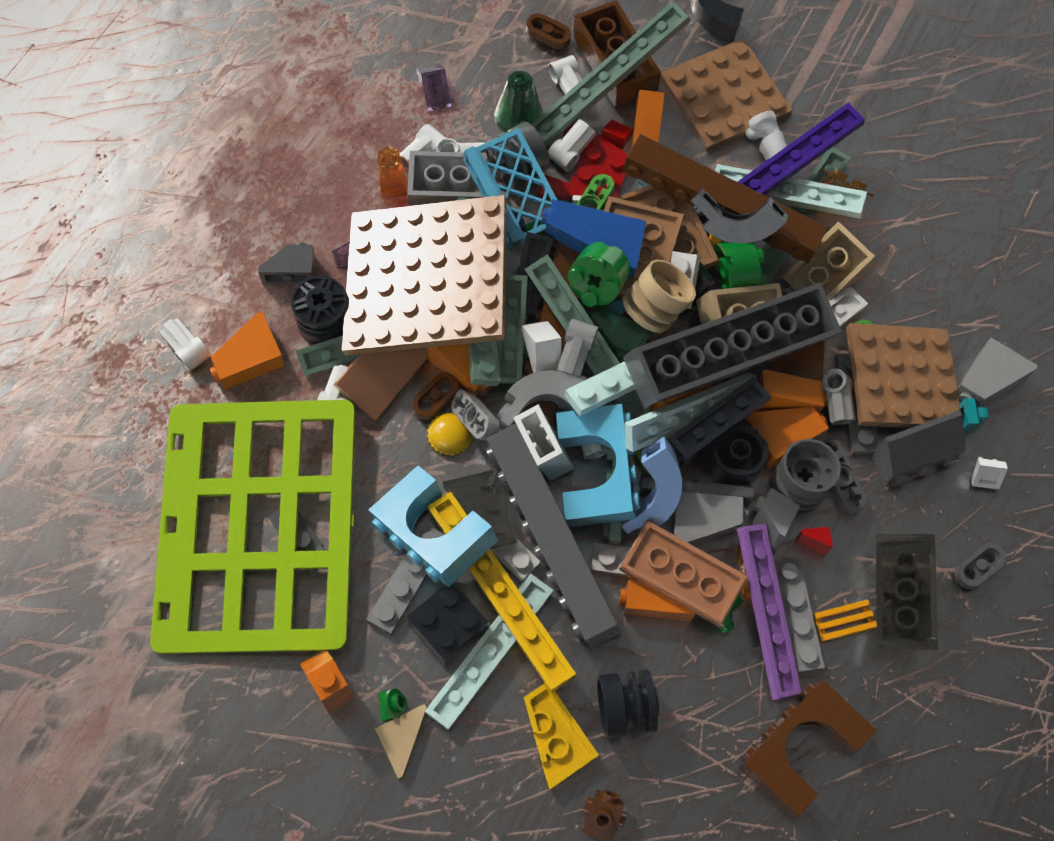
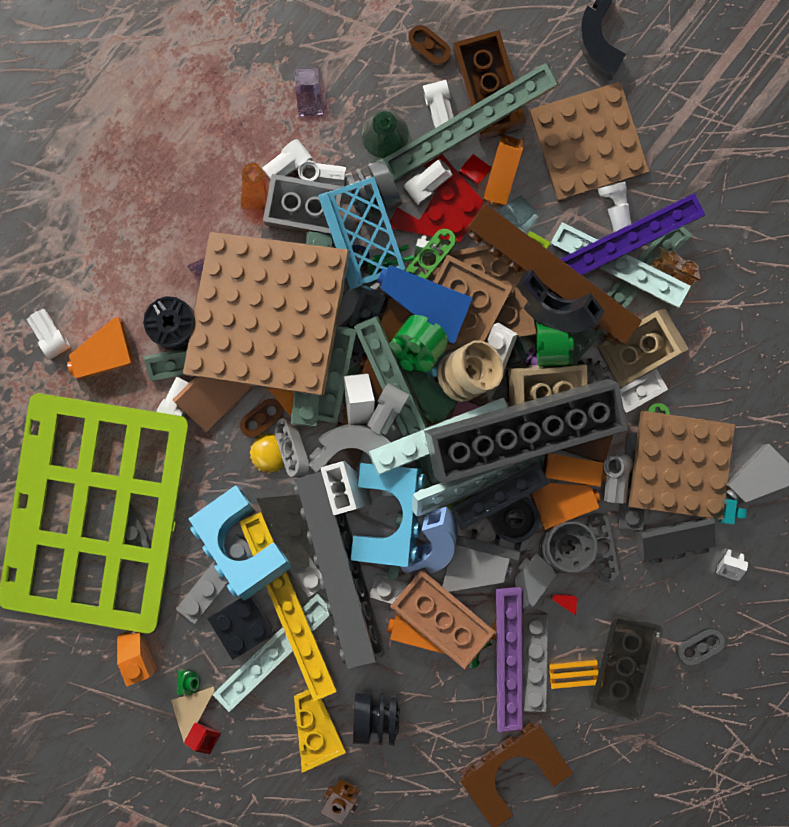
camera: 20 degrees right, 20 degrees up
dark grey slope [258,243,316,285] -> none
none -> red slope [184,723,221,755]

